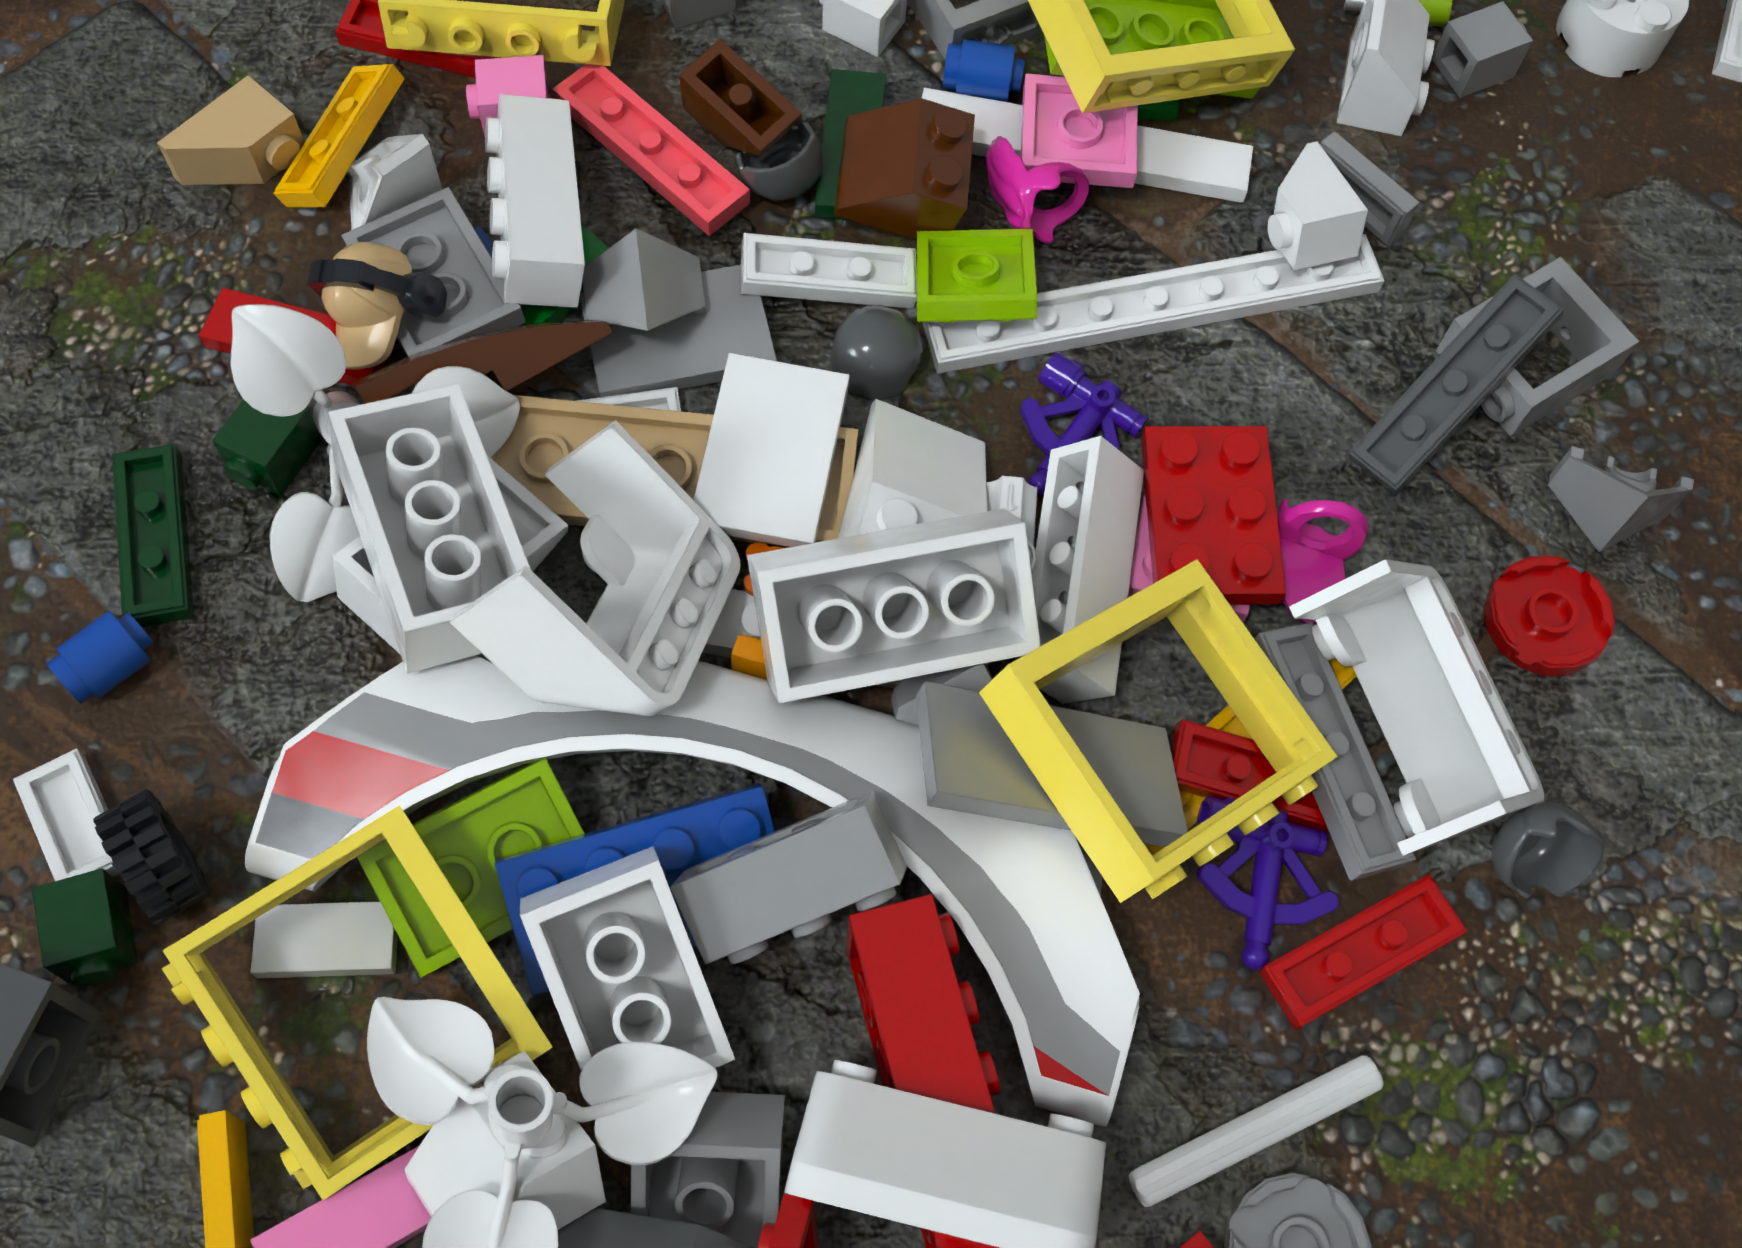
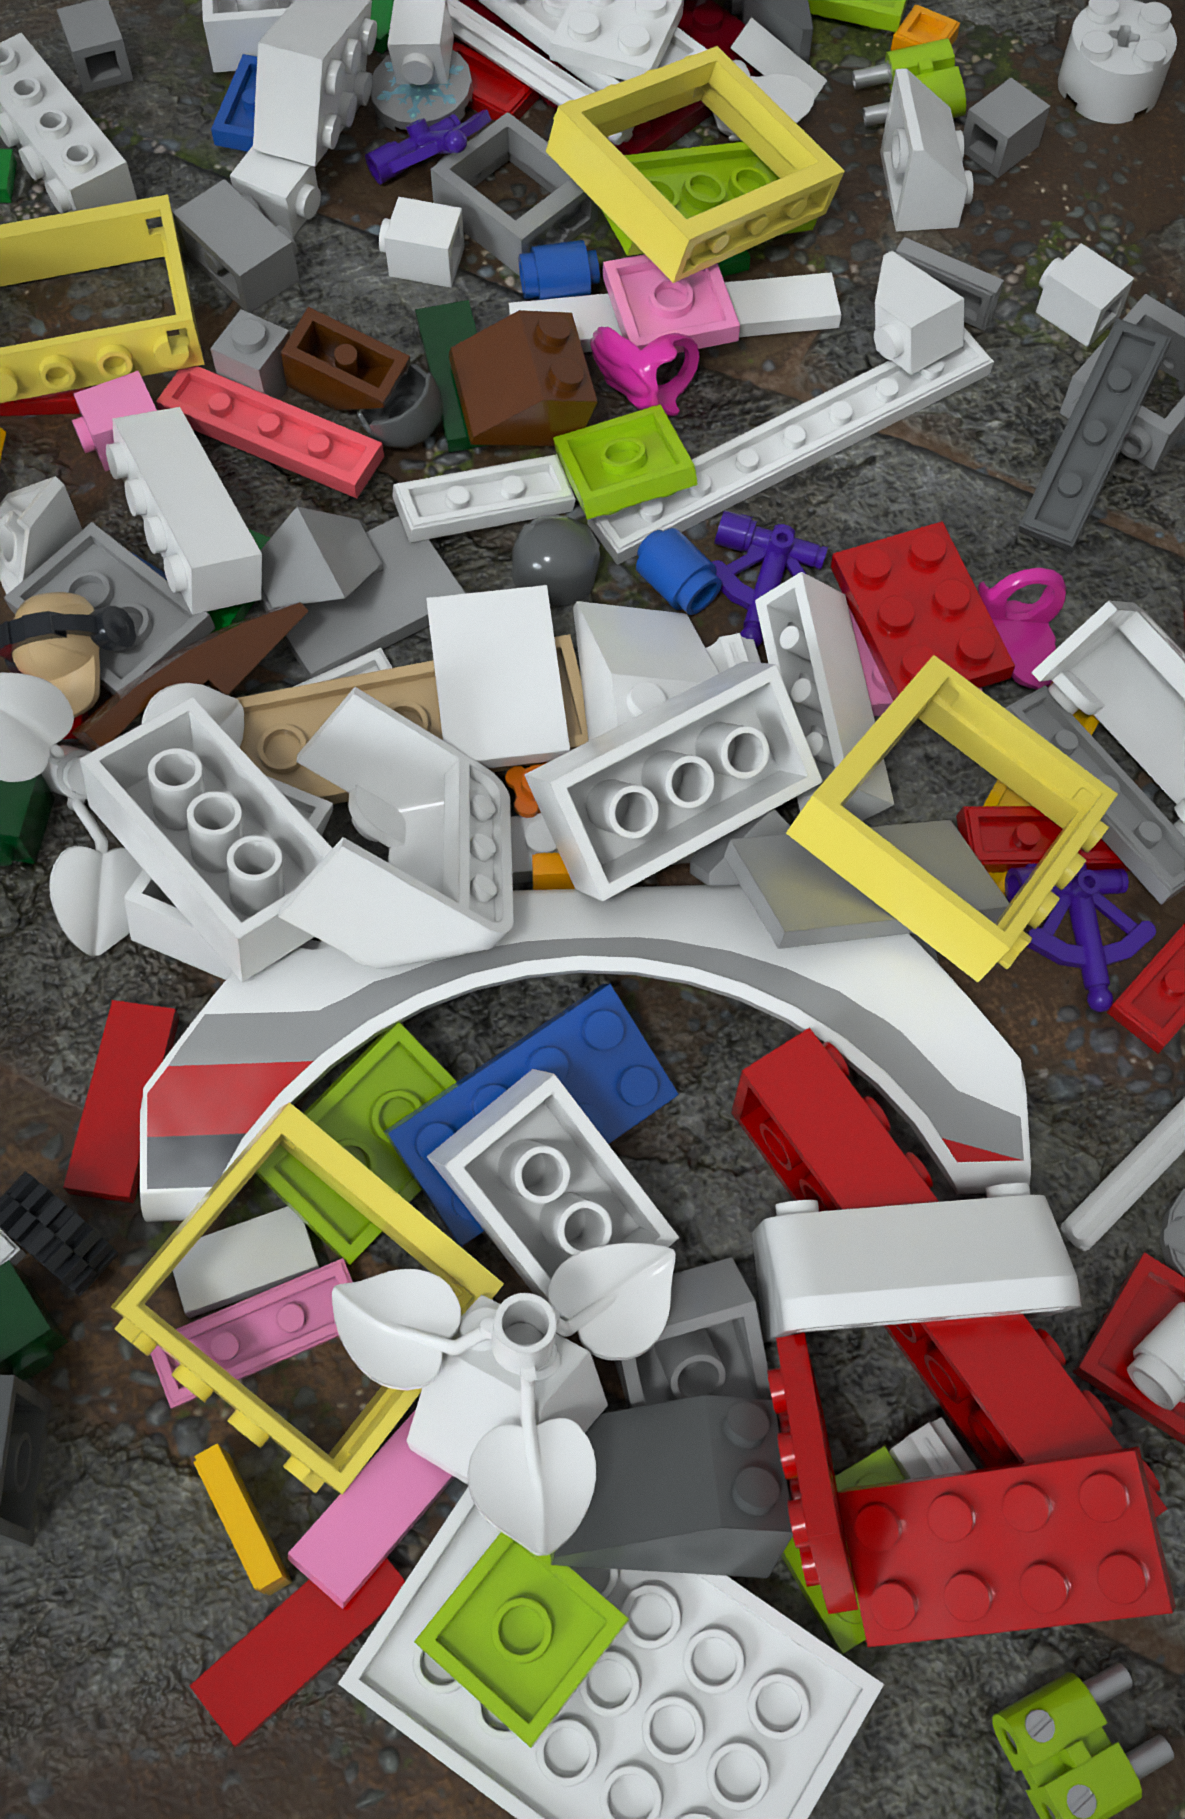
camera: 15 degrees left, 0 degrees up
light grey brick [670,791,907,965] -> none
none -> red tile [63,1000,180,1203]
none -> bright pink tile [151,1258,353,1408]
none -> light grey brick [210,309,290,400]
none -> blue brick [636,528,722,615]
none -> white brick [1036,243,1134,347]

